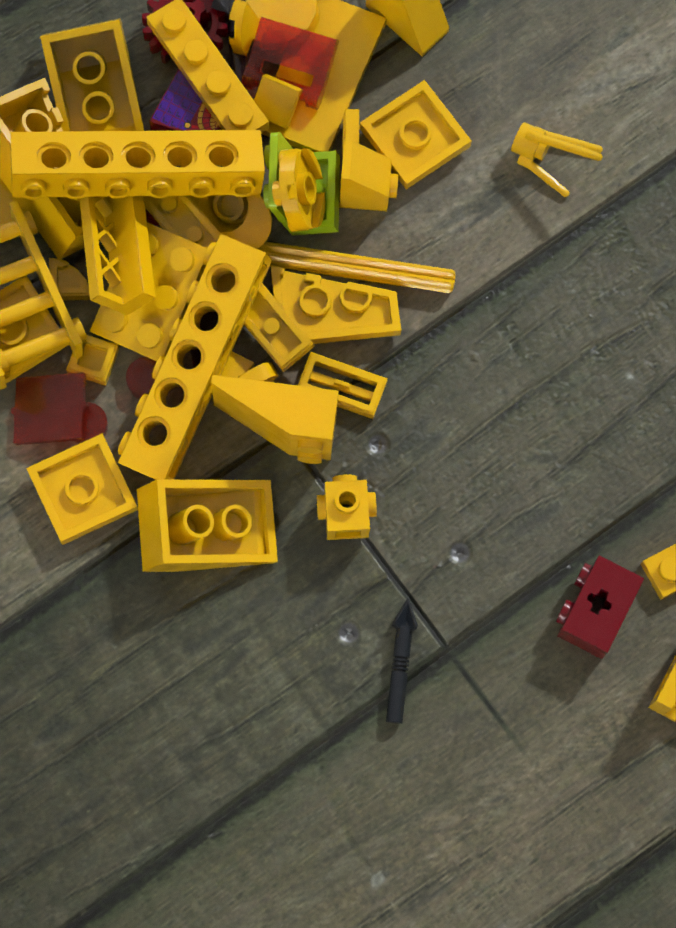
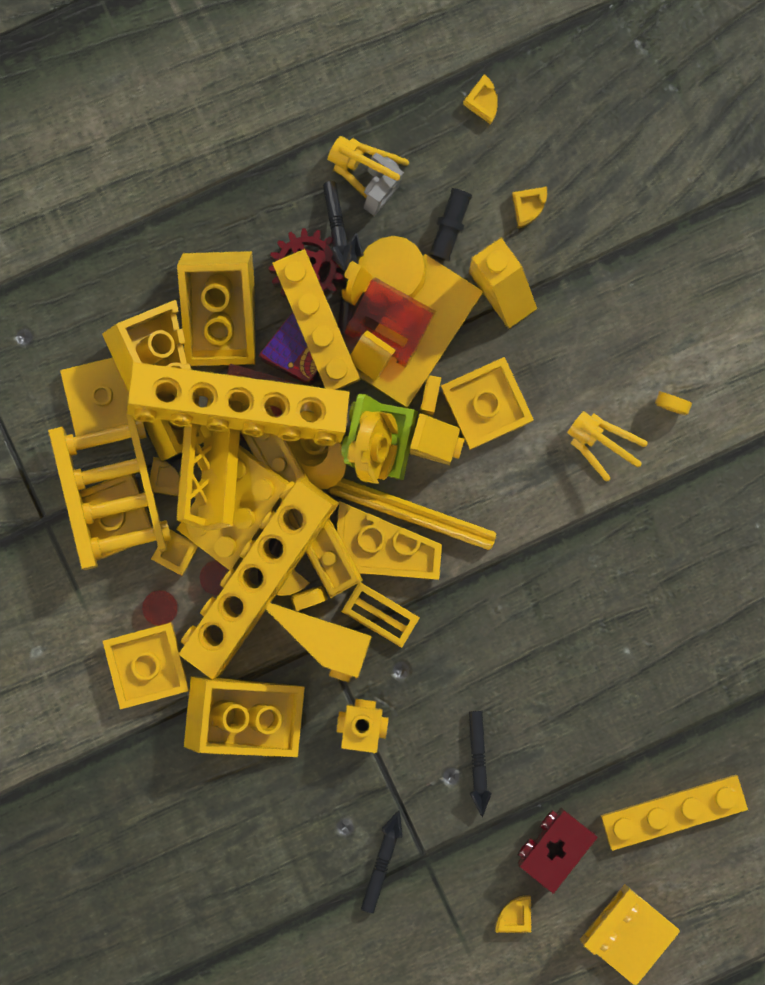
camera: 20 degrees right, 10 degrees up
clear red piece [11,372,89,445] -> none
none -> black piece [469,711,492,817]
none -> yellow tile [495,895,531,933]
none -> yellow tile [655,391,692,416]

